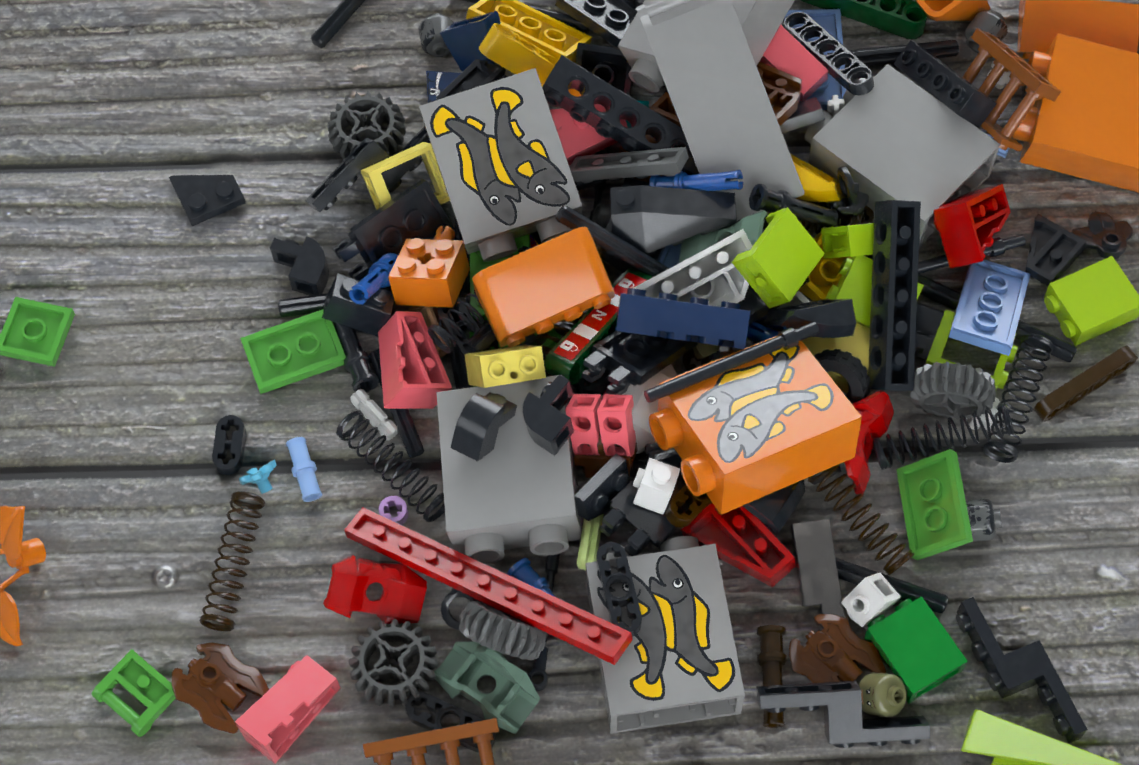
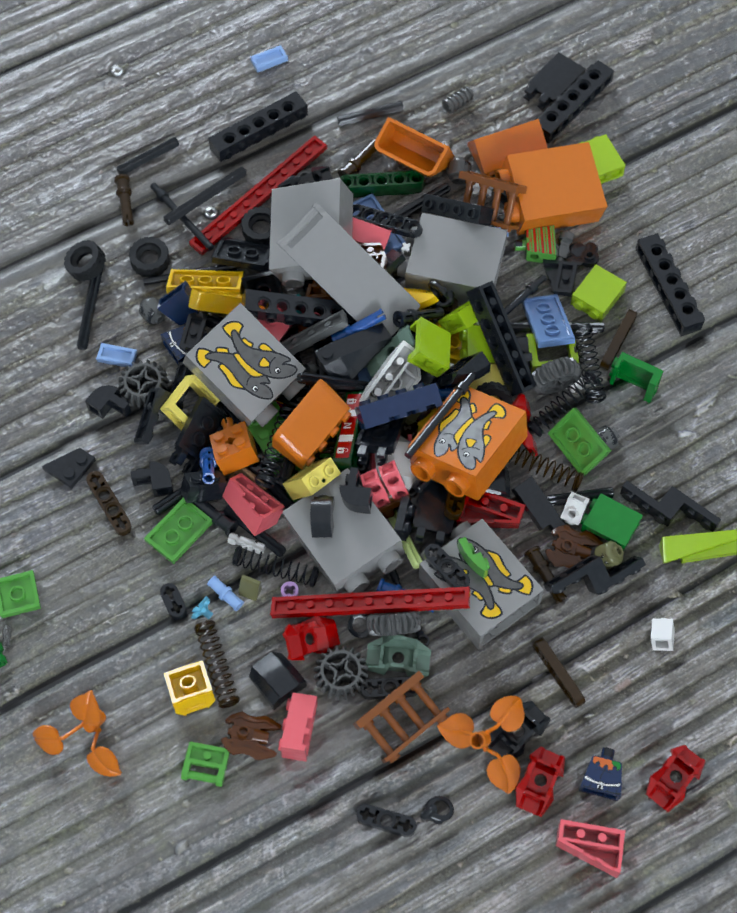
camera: 30 degrees left, 0 degrees up
white brick [633,458,680,515] -> none
red wedge [933,183,1011,268] -> none
none -> black brick [85,385,131,419]
none -> dark brown beam [86,471,132,536]
none -> light blue tile [96,343,138,367]
none -> yellow slope [164,660,215,716]
none -> olive slope [238,575,262,601]
none -> black slope [249,652,307,710]
none -> bright green slope [457,537,490,578]
none -> bright green torso [514,225,556,263]
none -> dark grey piece [556,230,574,261]
none -> green panel [609,352,664,403]

